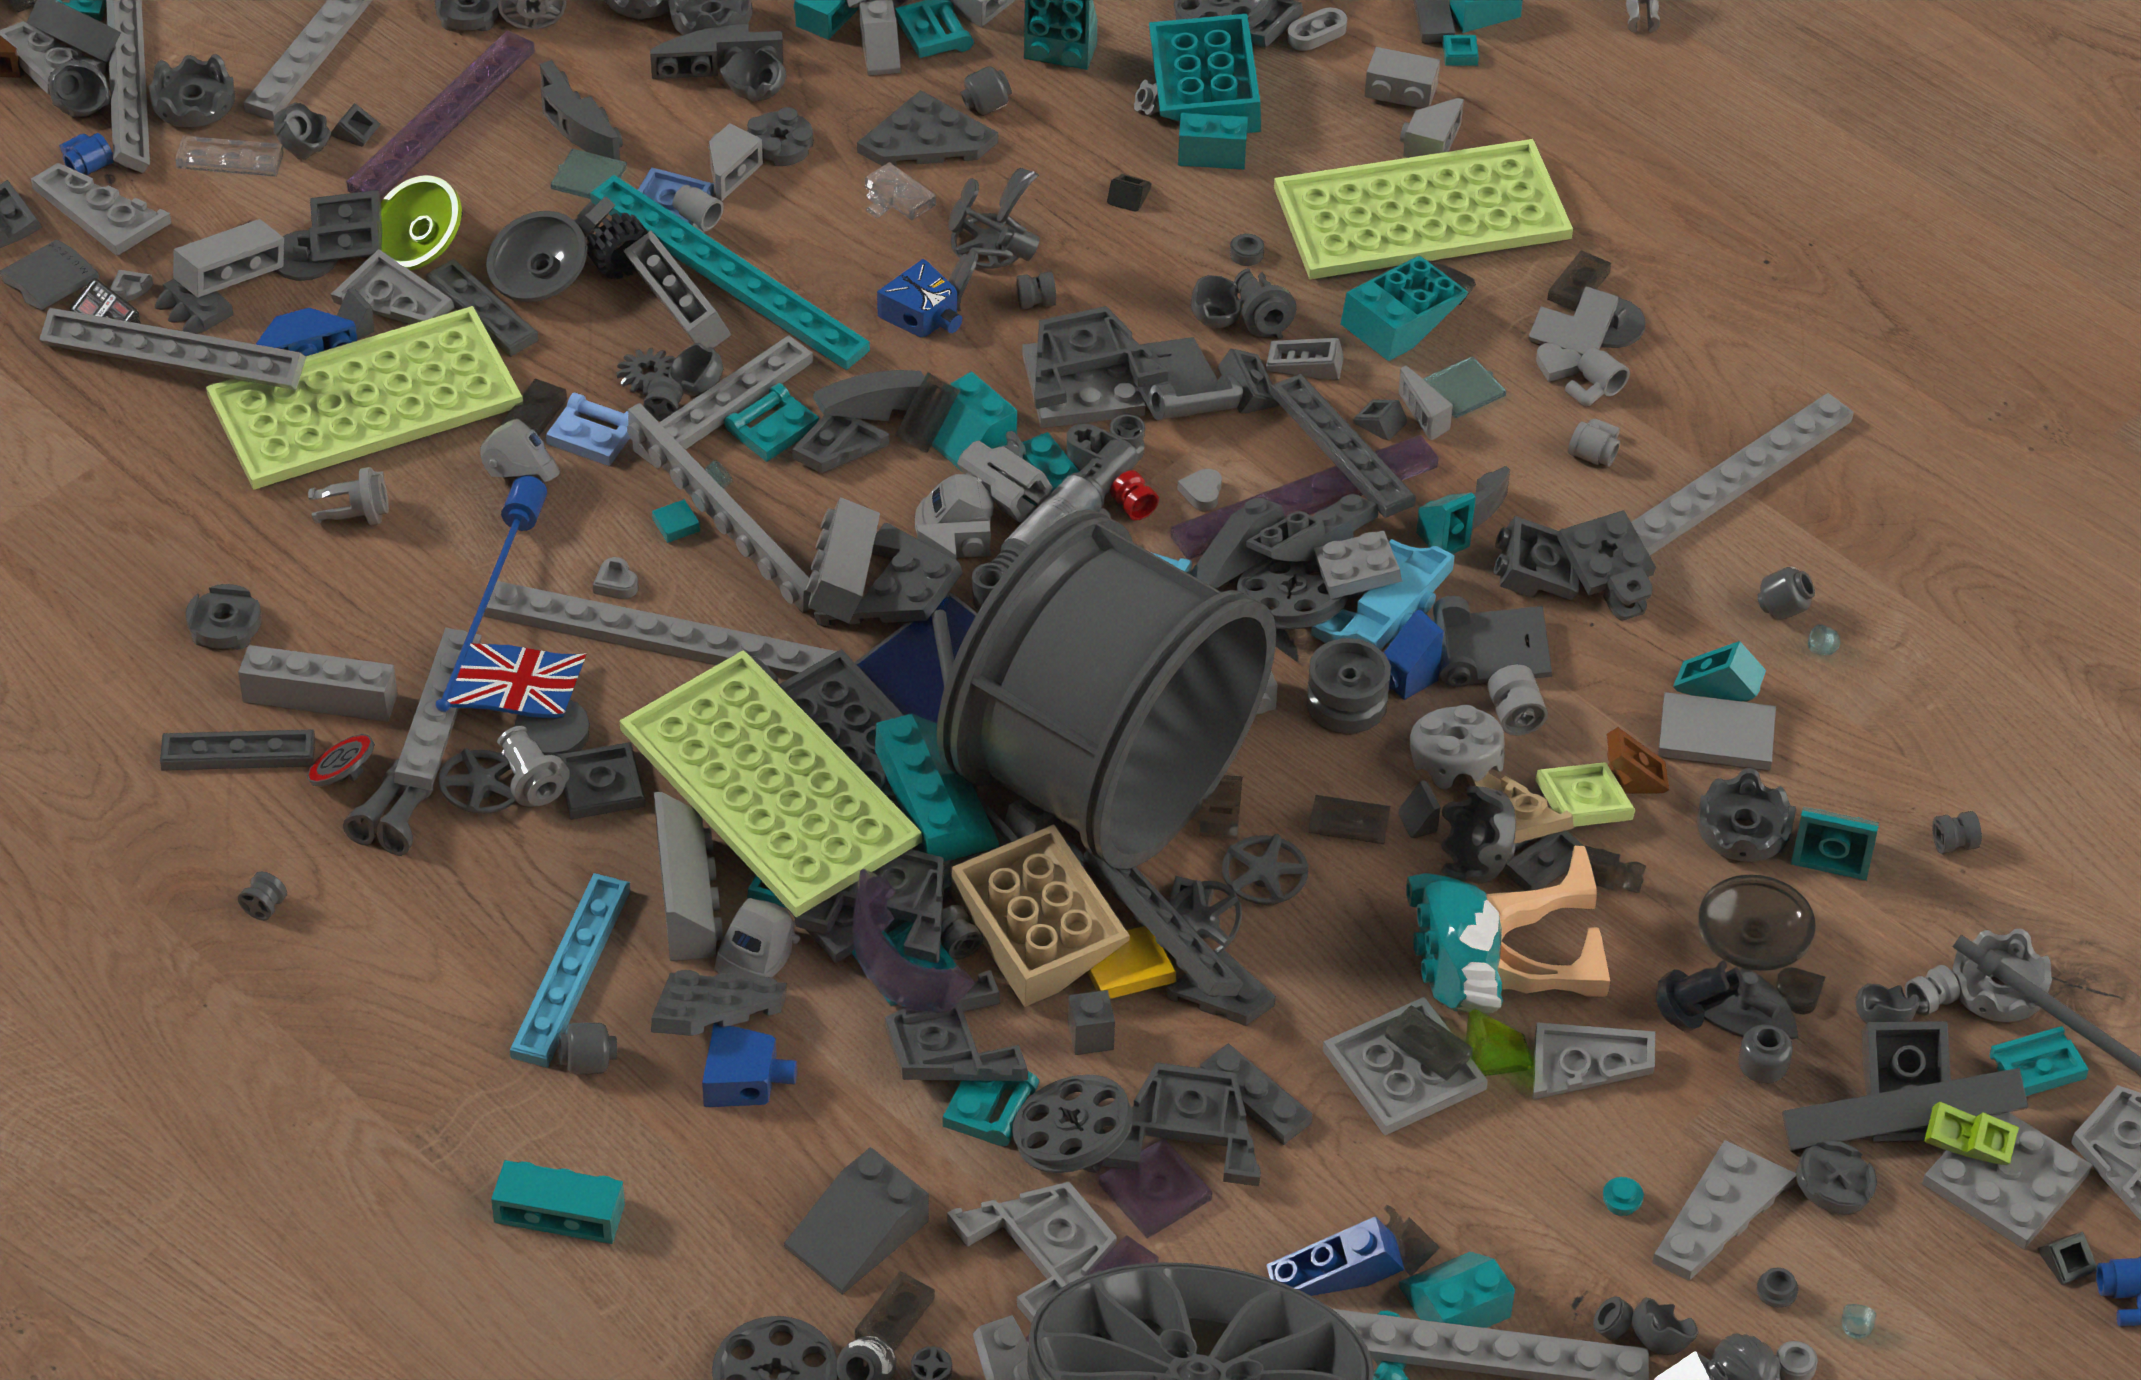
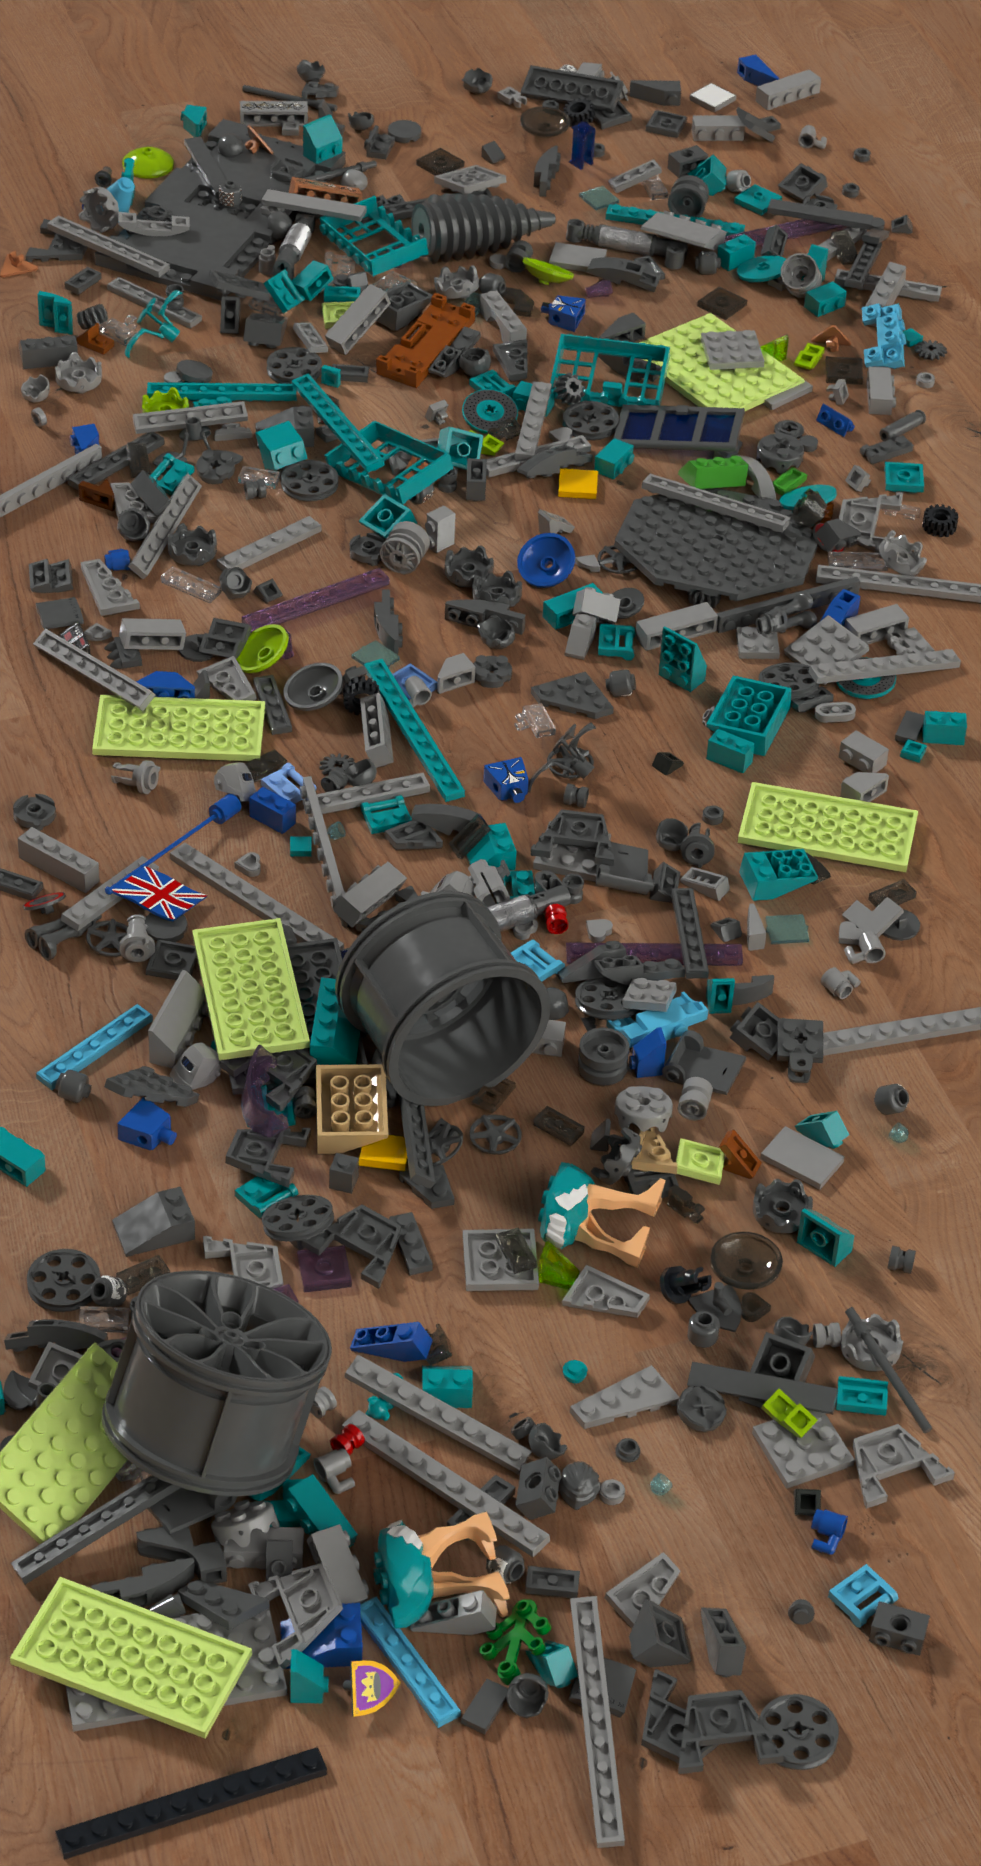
camera: 25 degrees right, 5 degrees down
none -> blue brick [249,787,296,834]

